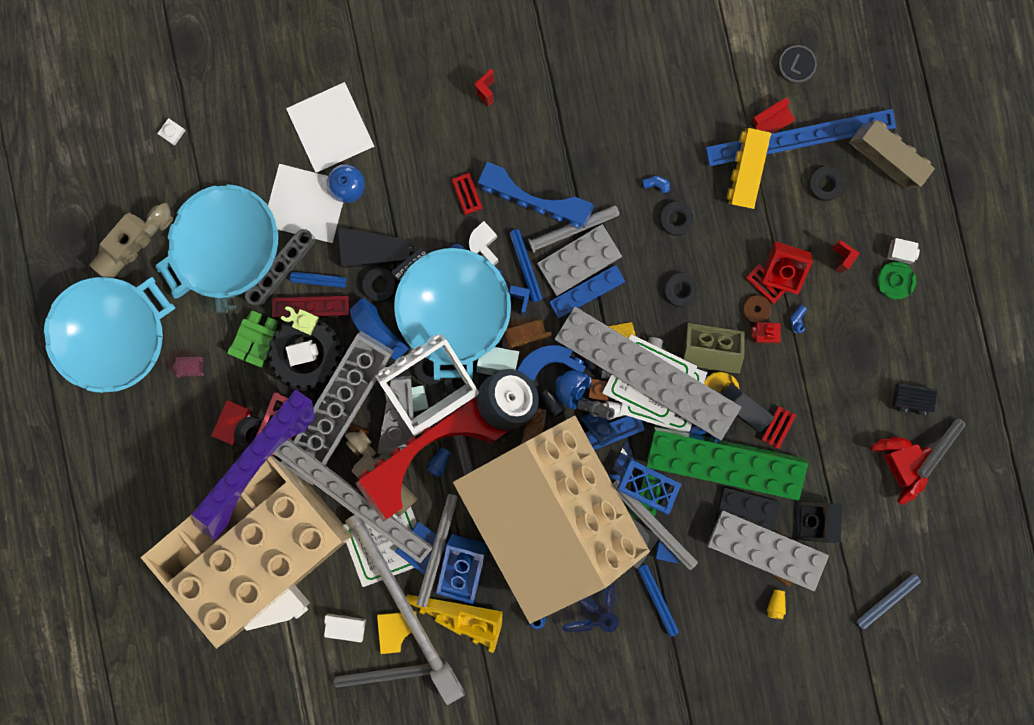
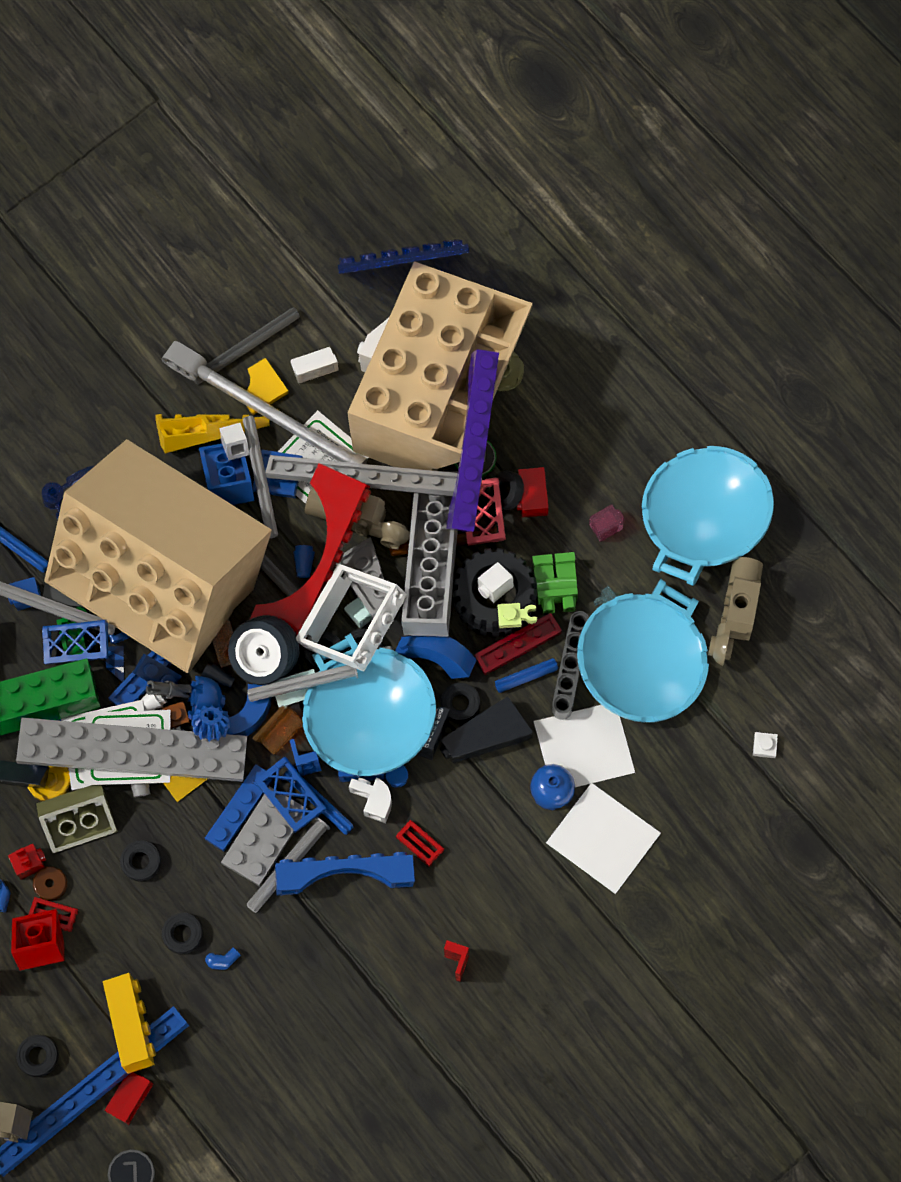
camera: 150 degrees right, 15 degrees down
none -> blue gear [192,704,230,742]
none -> white brick [219,423,249,460]
none -> light grey axle [247,665,359,702]
none -> blue window [254,757,327,833]
none -> clear blue plate [336,239,469,274]

